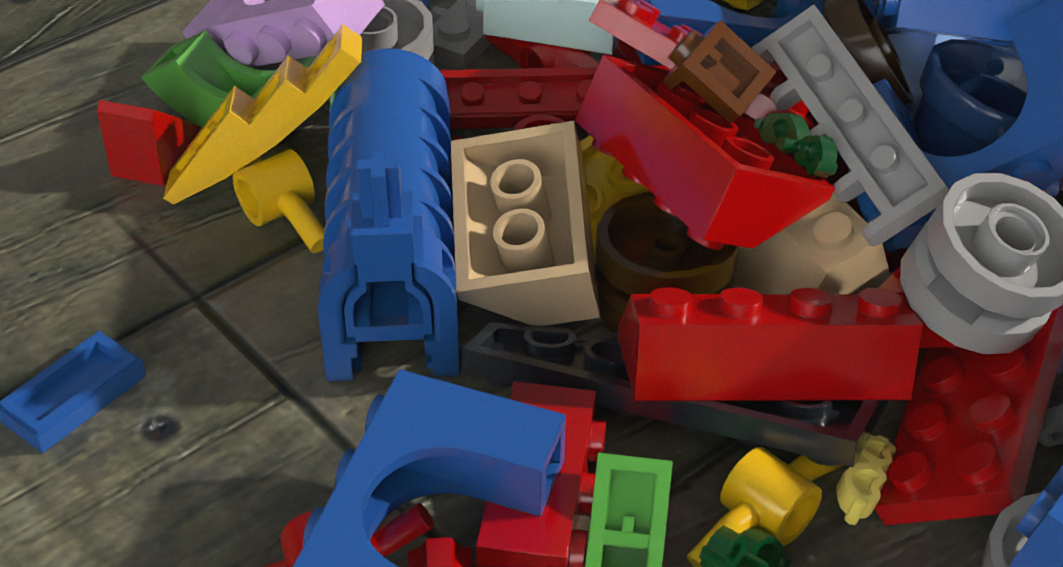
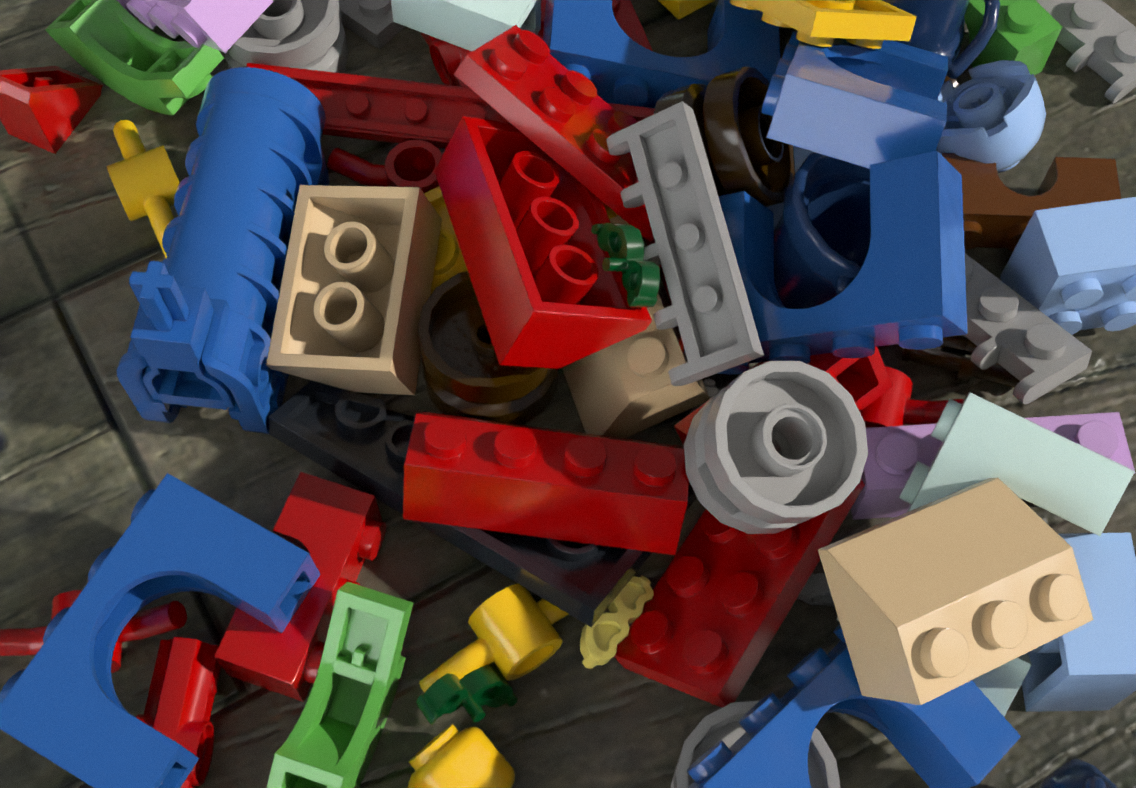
camera: 10 degrees right, 20 degrees up
yellow slope [163,24,362,205] -> none
reddish brown bracket [662,20,776,123] -> none

